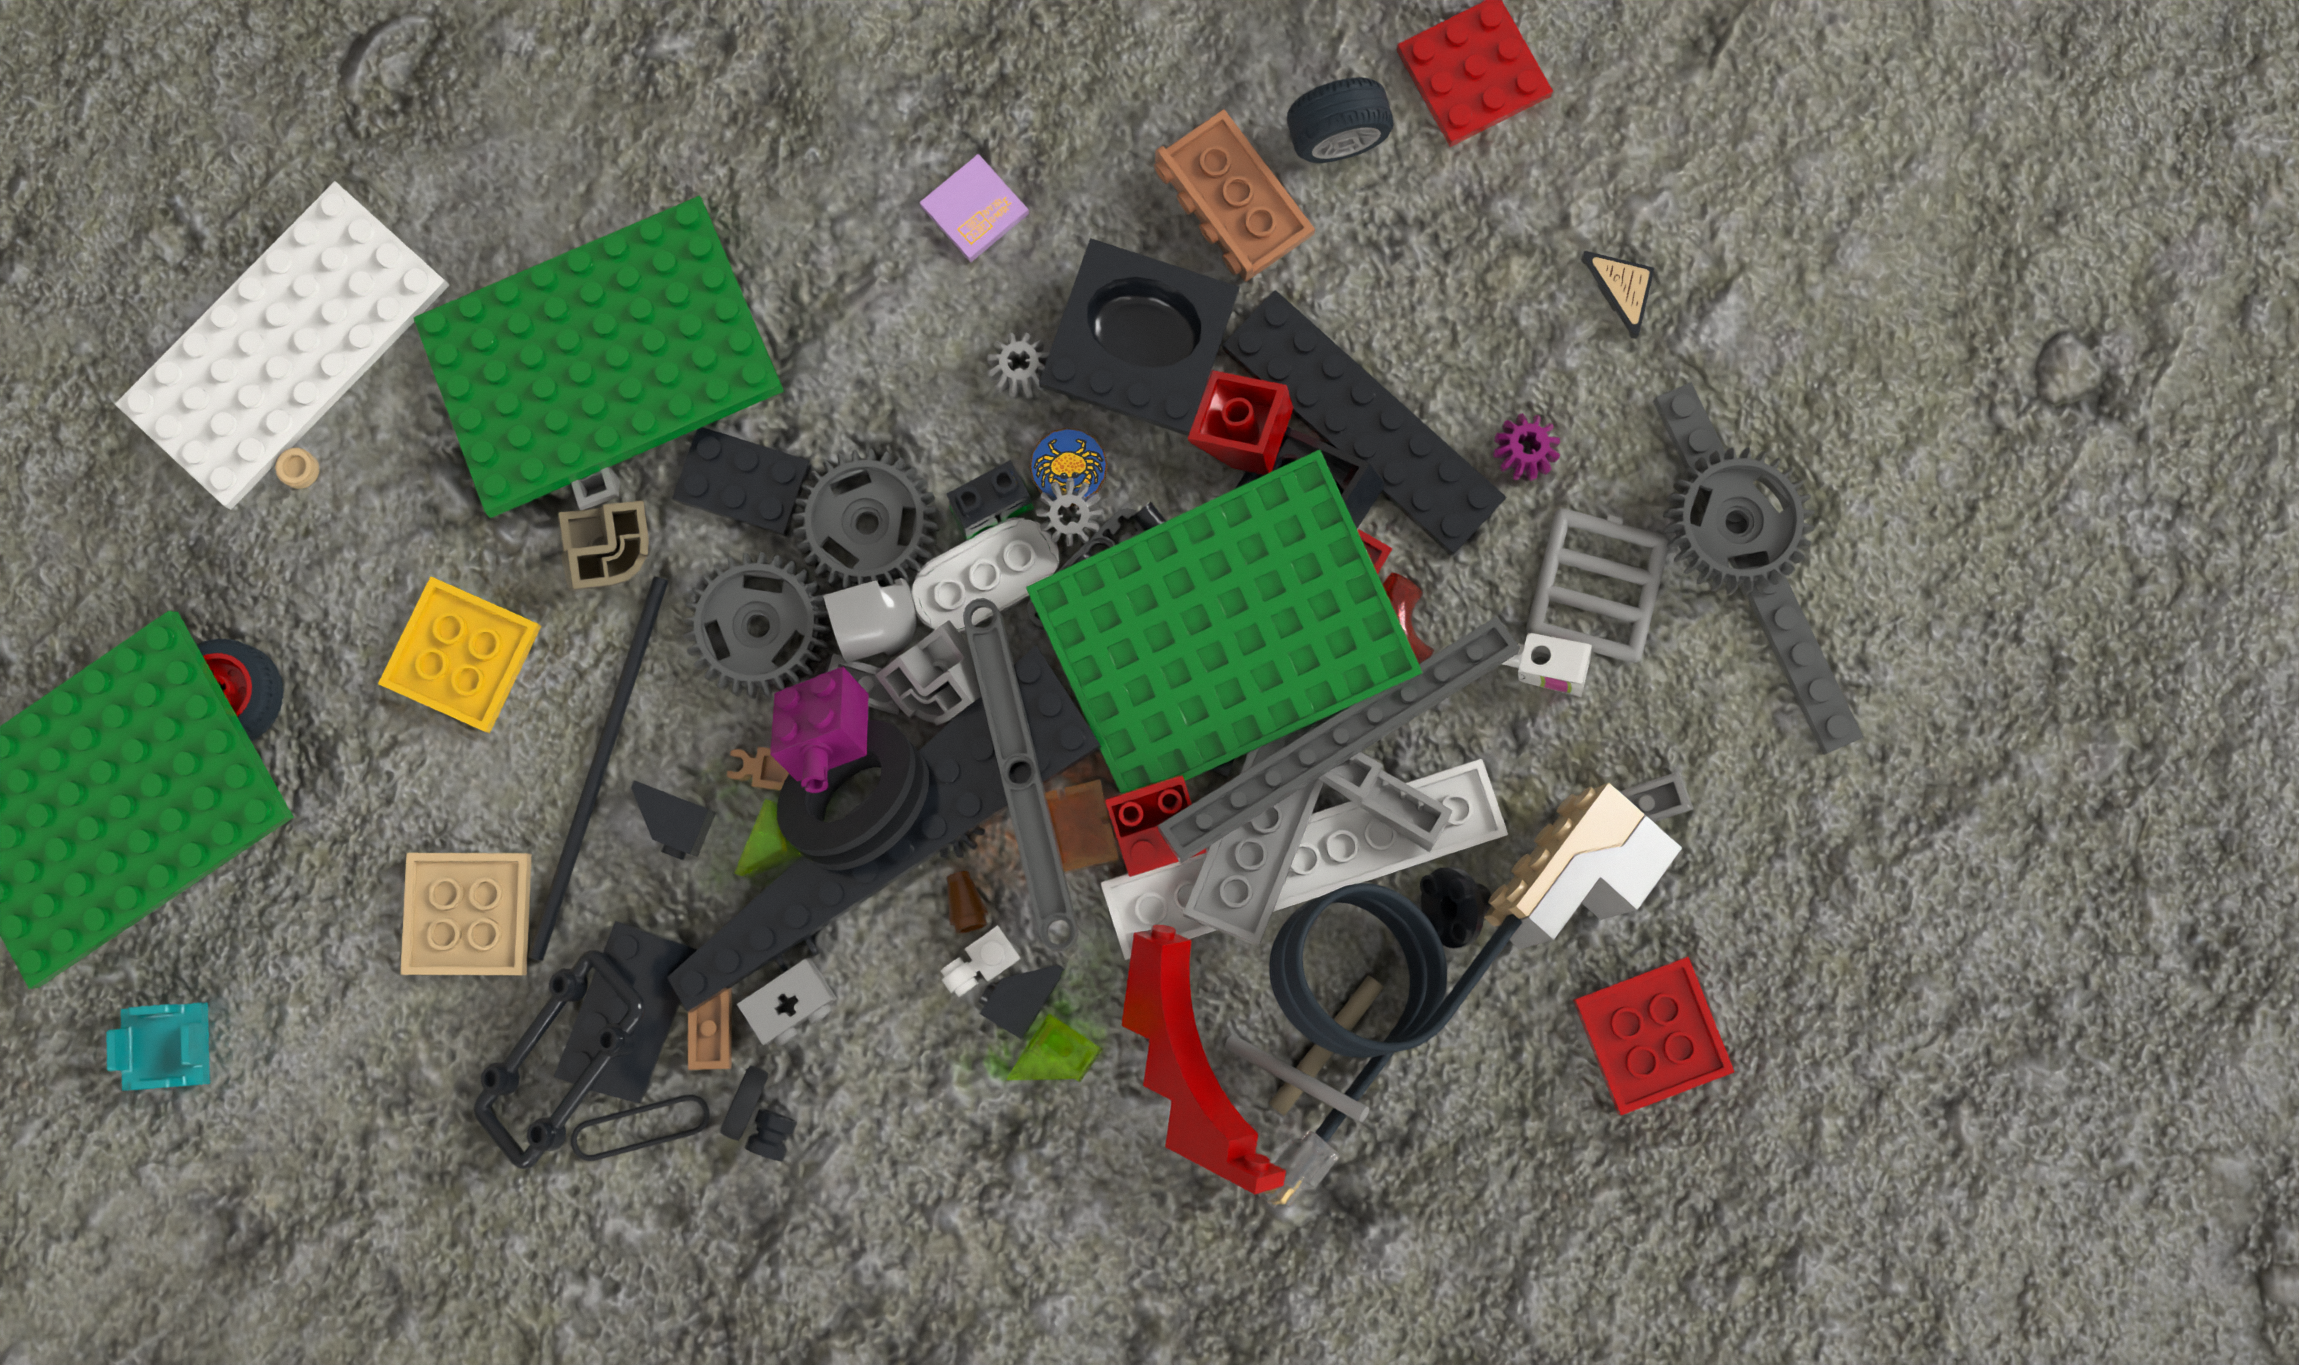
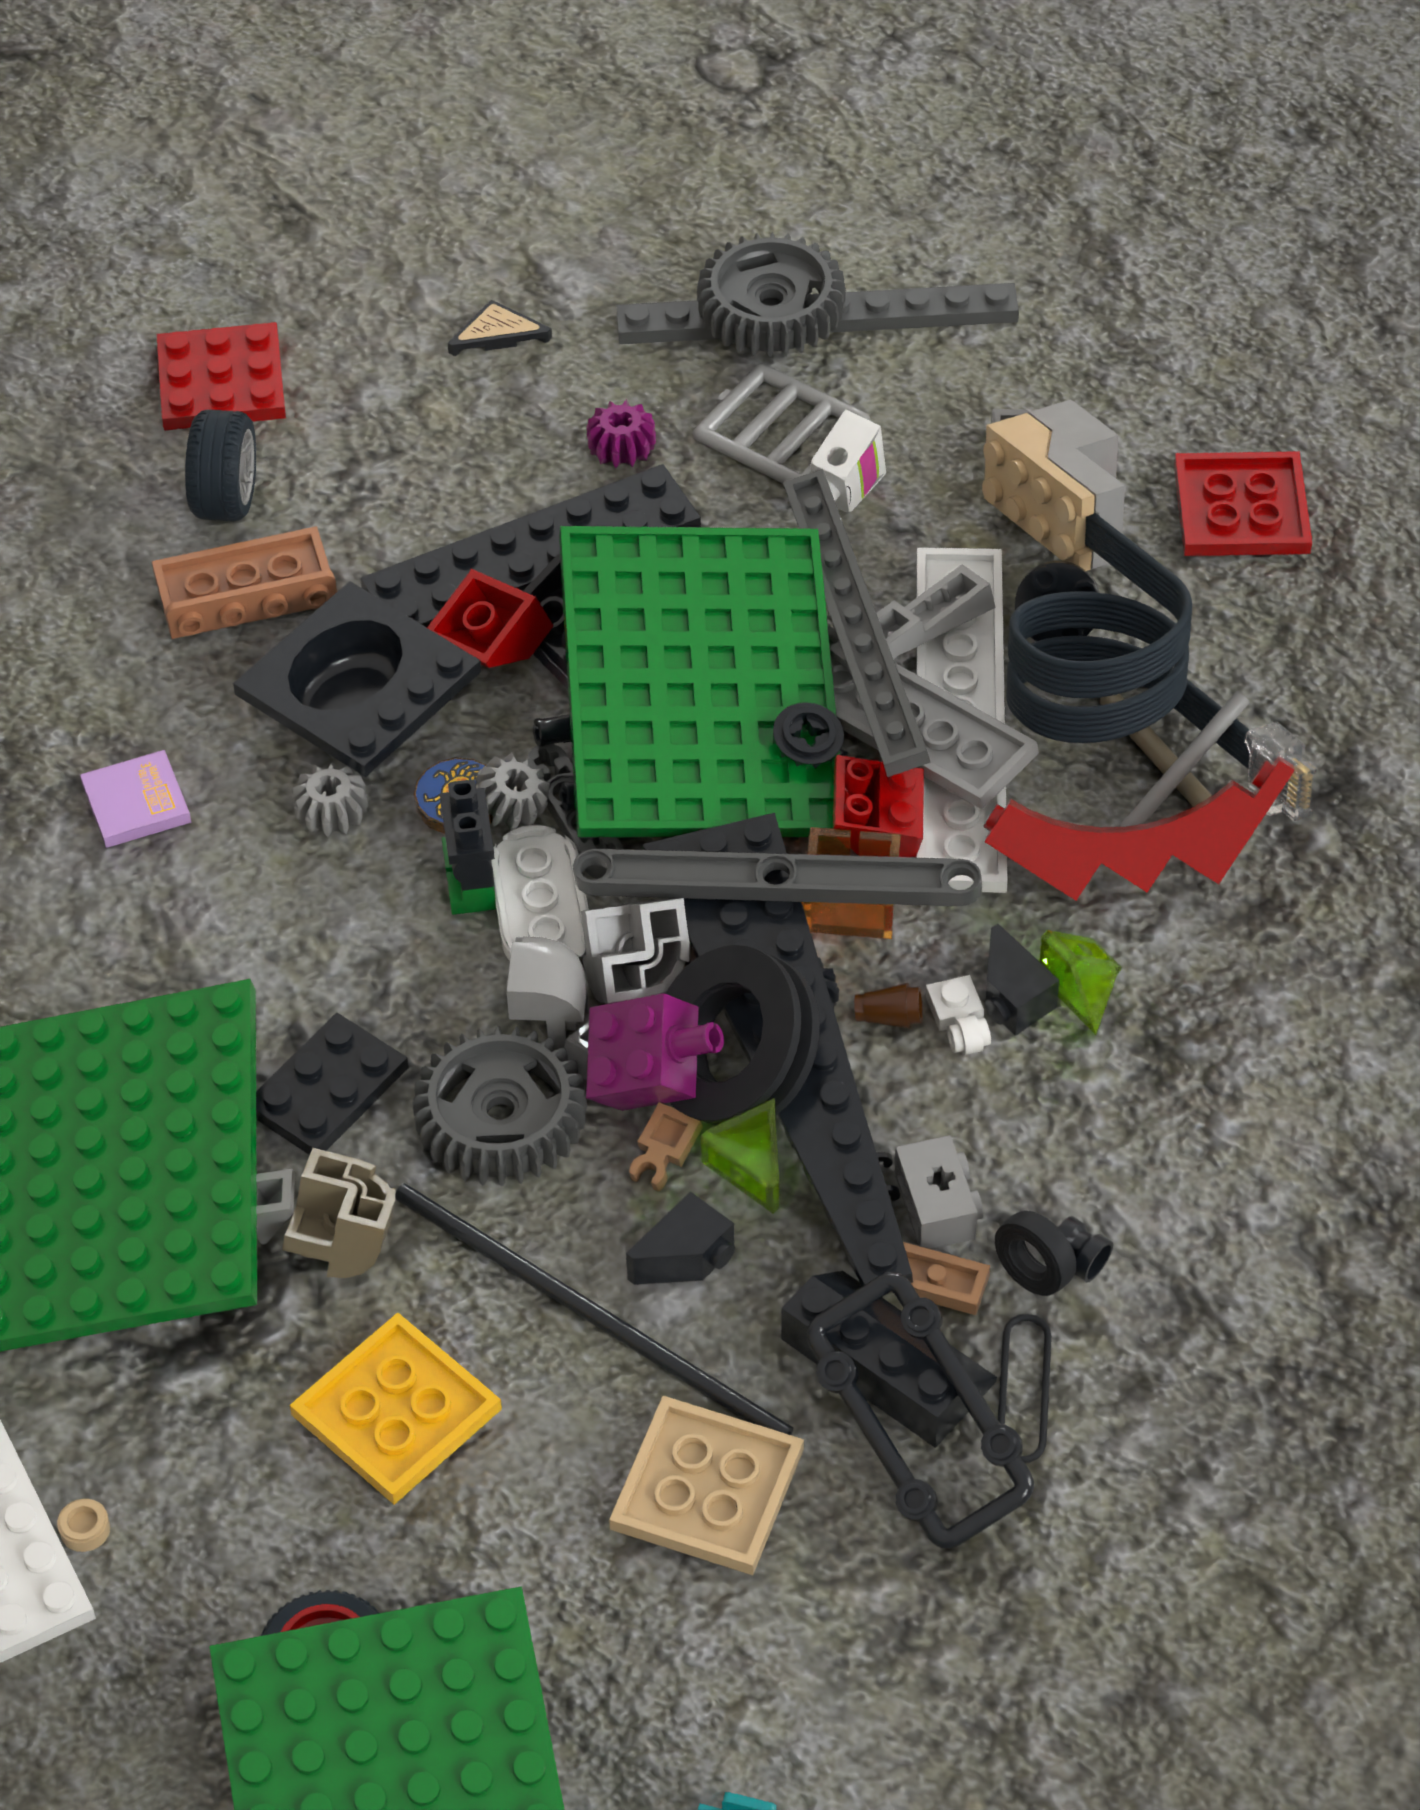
camera: 70 degrees left, 30 degrees down
dark grey gear [793,449,940,590] -> none
none -> black gear [773,703,844,769]

